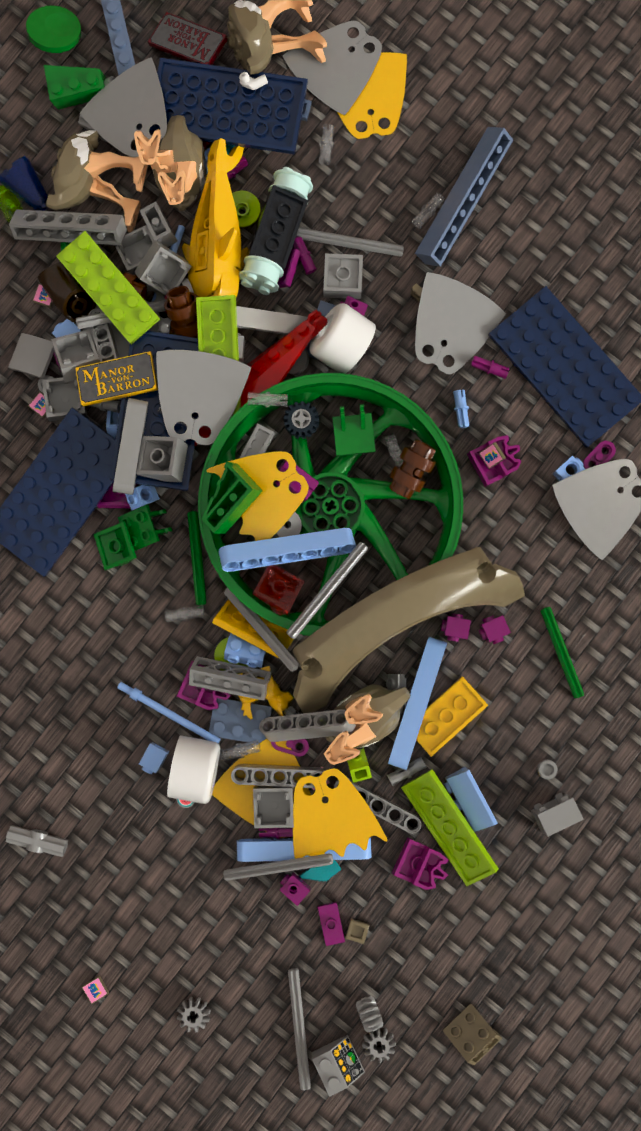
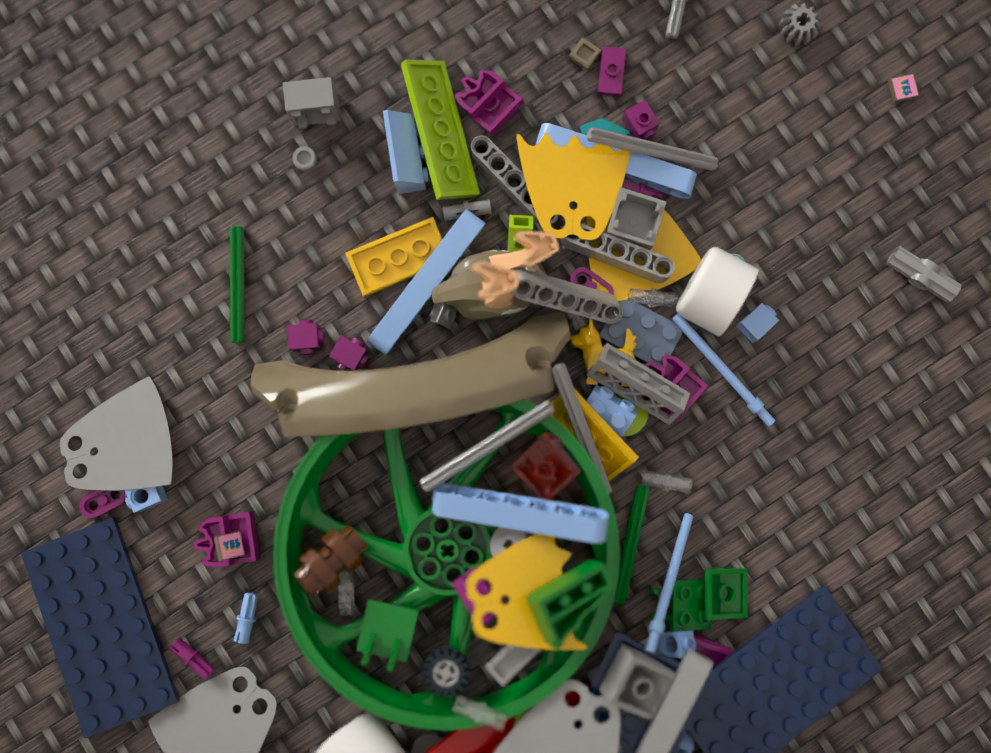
camera: 160 degrees left, 0 degrees up
none -> light blue bar [645,513,693,655]

